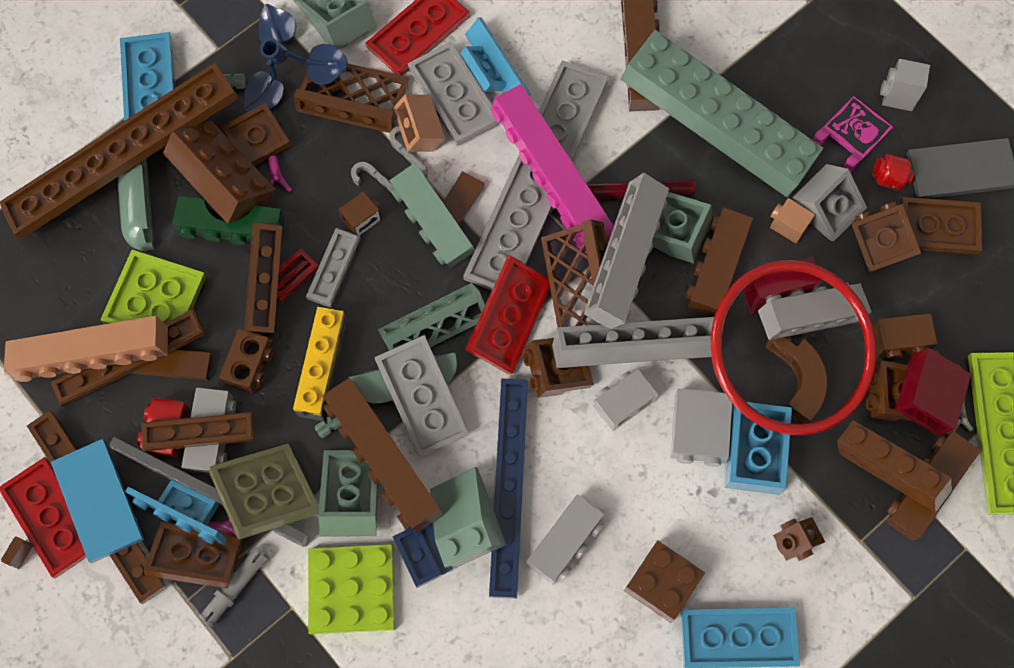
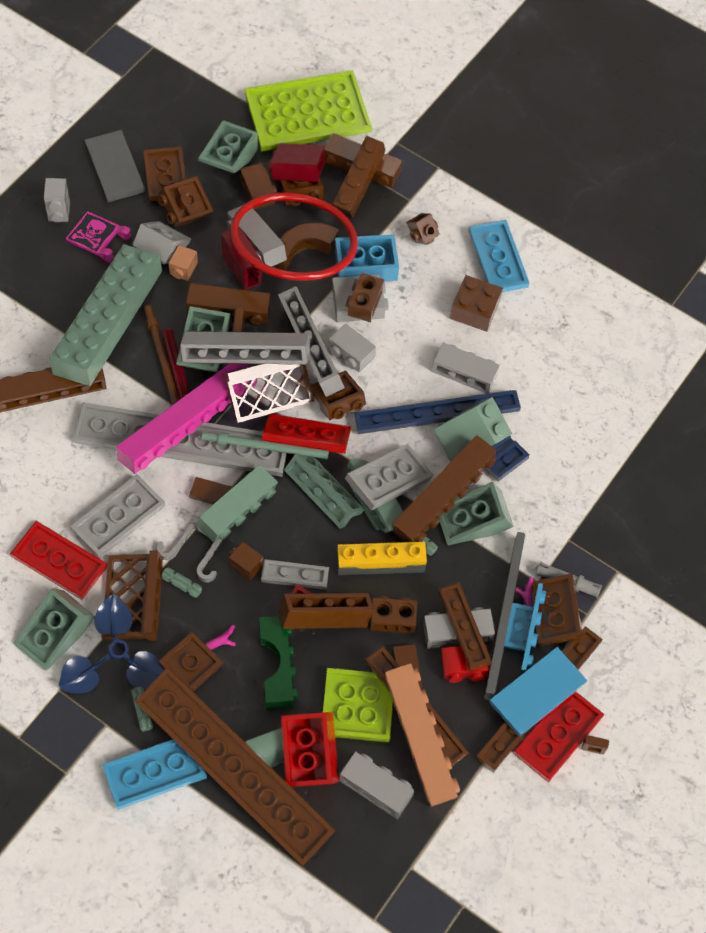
camera: 110 degrees left, 10 degrees down
reddish brown brick [163,121,276,224] -> none
olive plate [209,444,319,539] -> none
lime plate [308,544,395,635] -> none
nougat brick [393,94,445,152] -> none
dark azure bracket [460,17,531,96] -> none
red head [873,154,915,190] -> none
none -> reddish brown bar [144,305,179,405]
none -> sand green axle [161,567,202,598]
none -> sand green slope [199,121,258,173]
none -> sand green bar [202,432,329,459]
none -> reddish brown tile [233,308,245,332]
none -> red slope [281,712,339,787]
none -> light grey brick [339,752,414,819]
none -> reddish brown brick [345,272,384,323]

